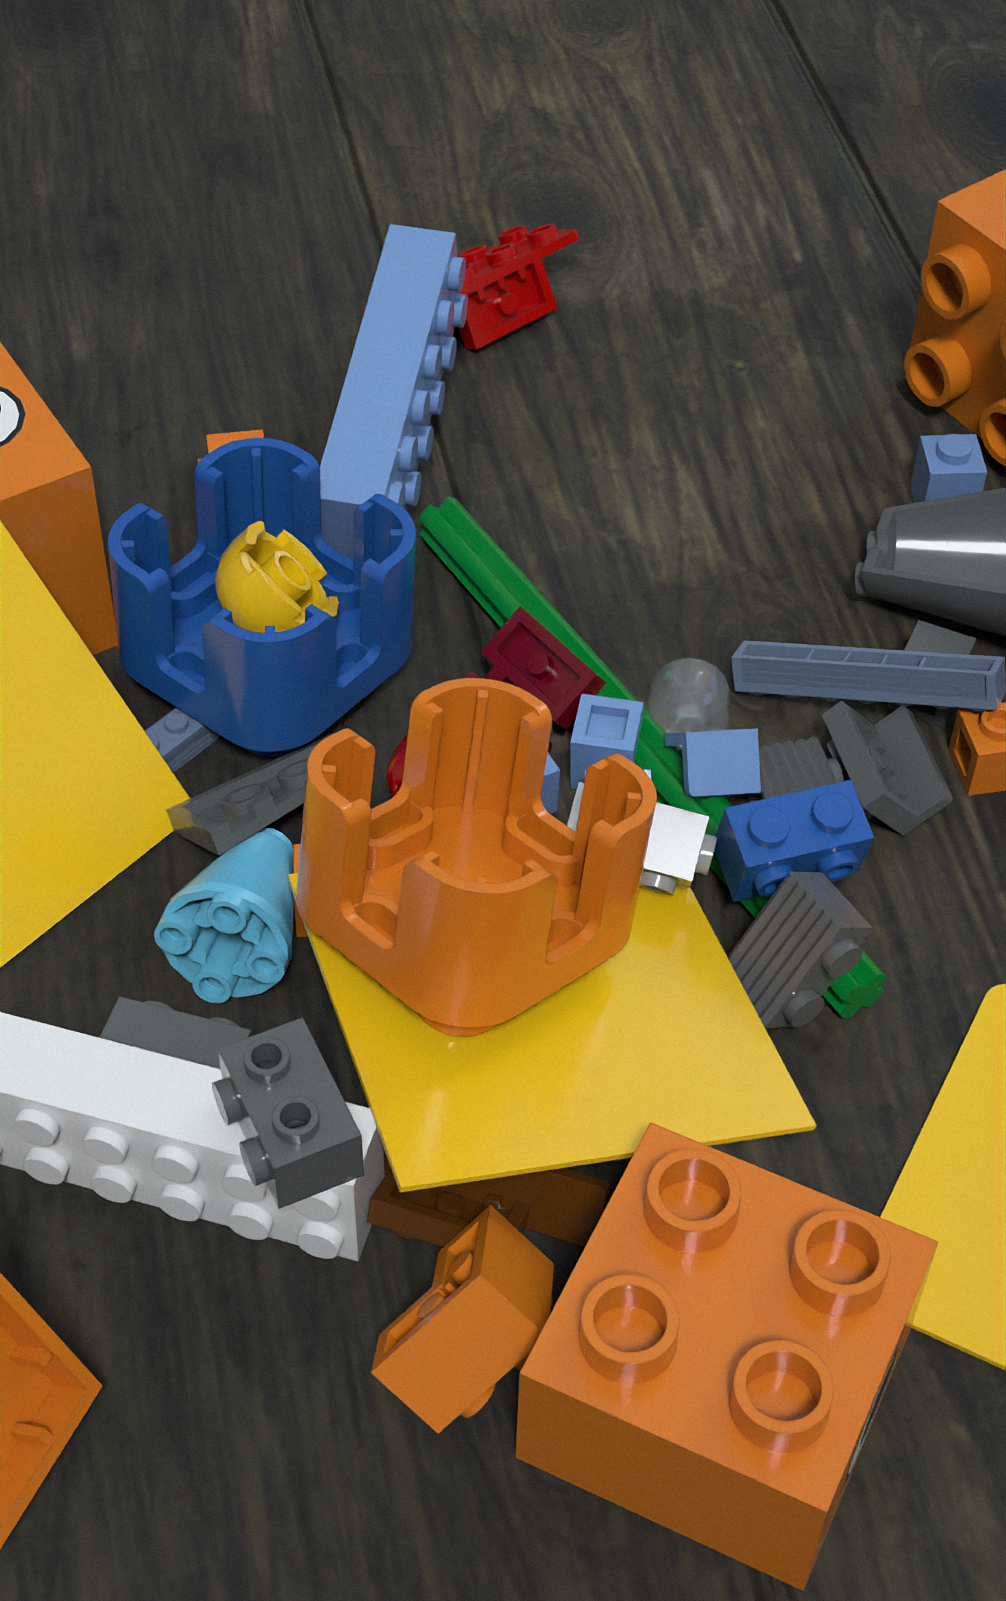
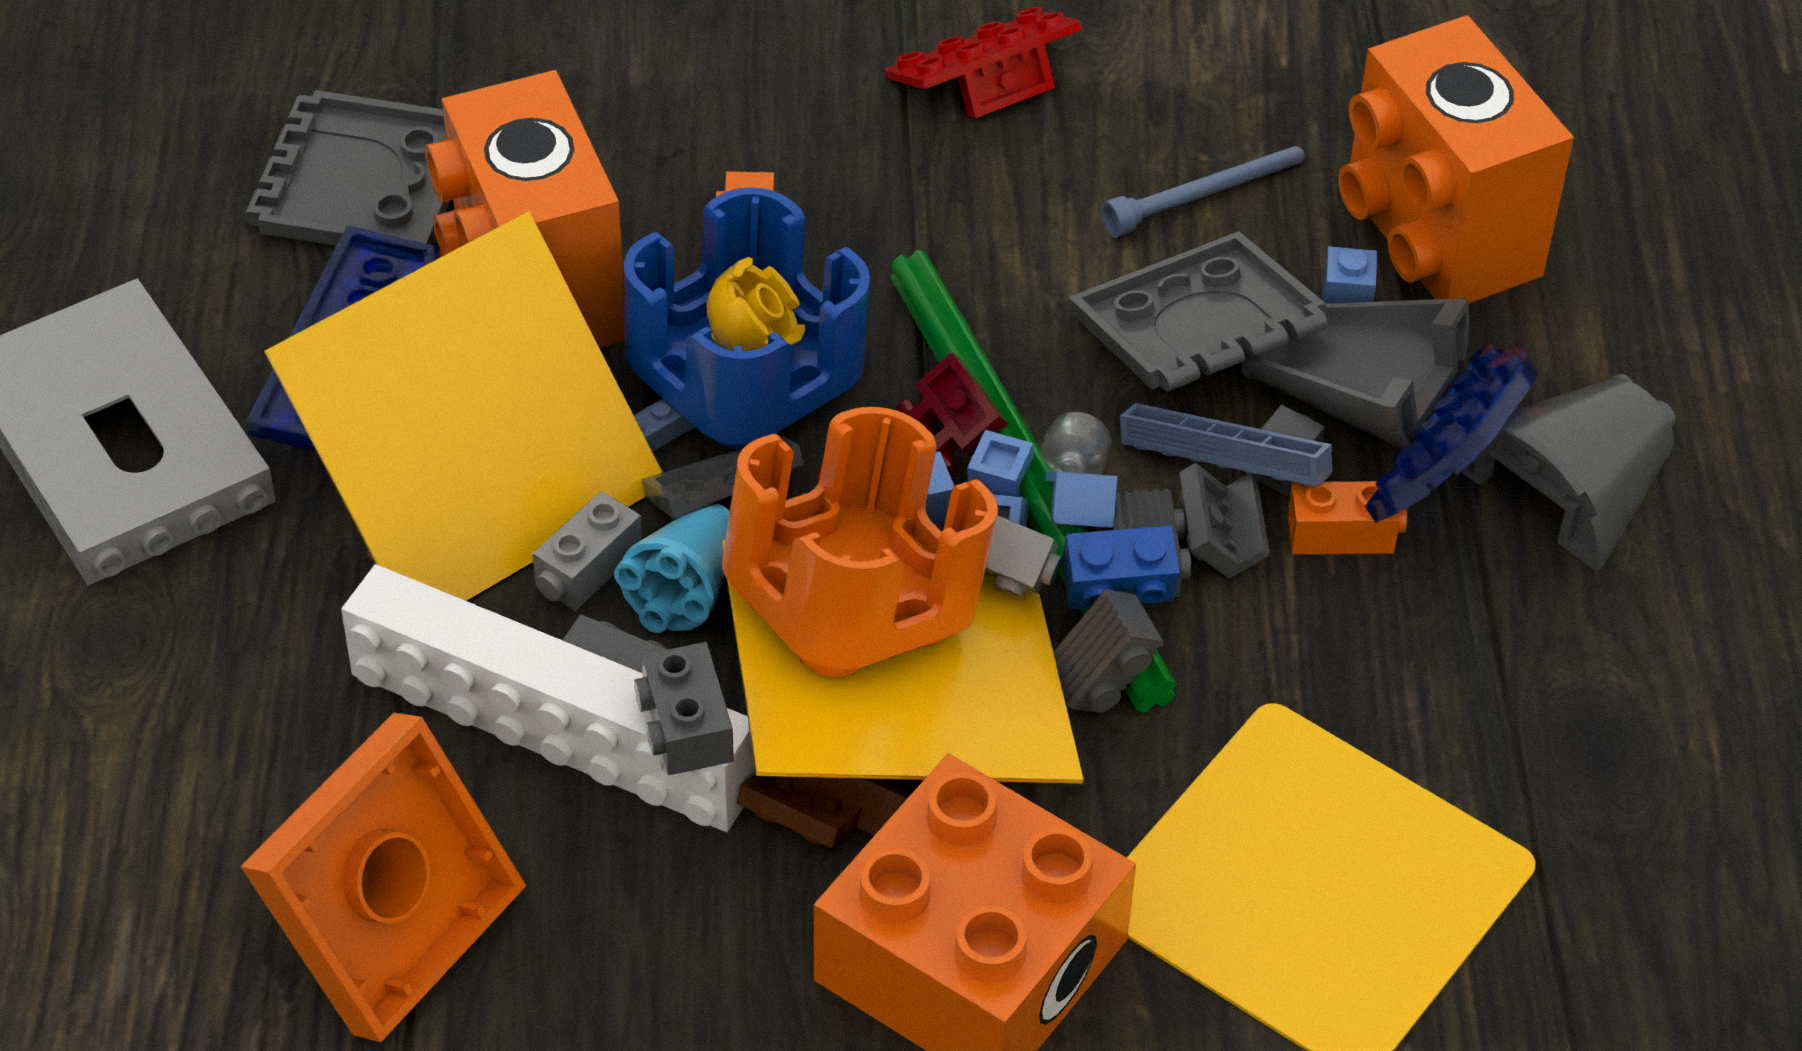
camera: 10 degrees right, 0 degrees up
medium blue brick [320,224,468,560] -> none
orange brick [371,1205,554,1434] -> none
none -> light grey brick [533,491,642,611]
none -> dark grey hinge [1068,231,1328,392]
none -> sand blue piece [1101,146,1305,238]

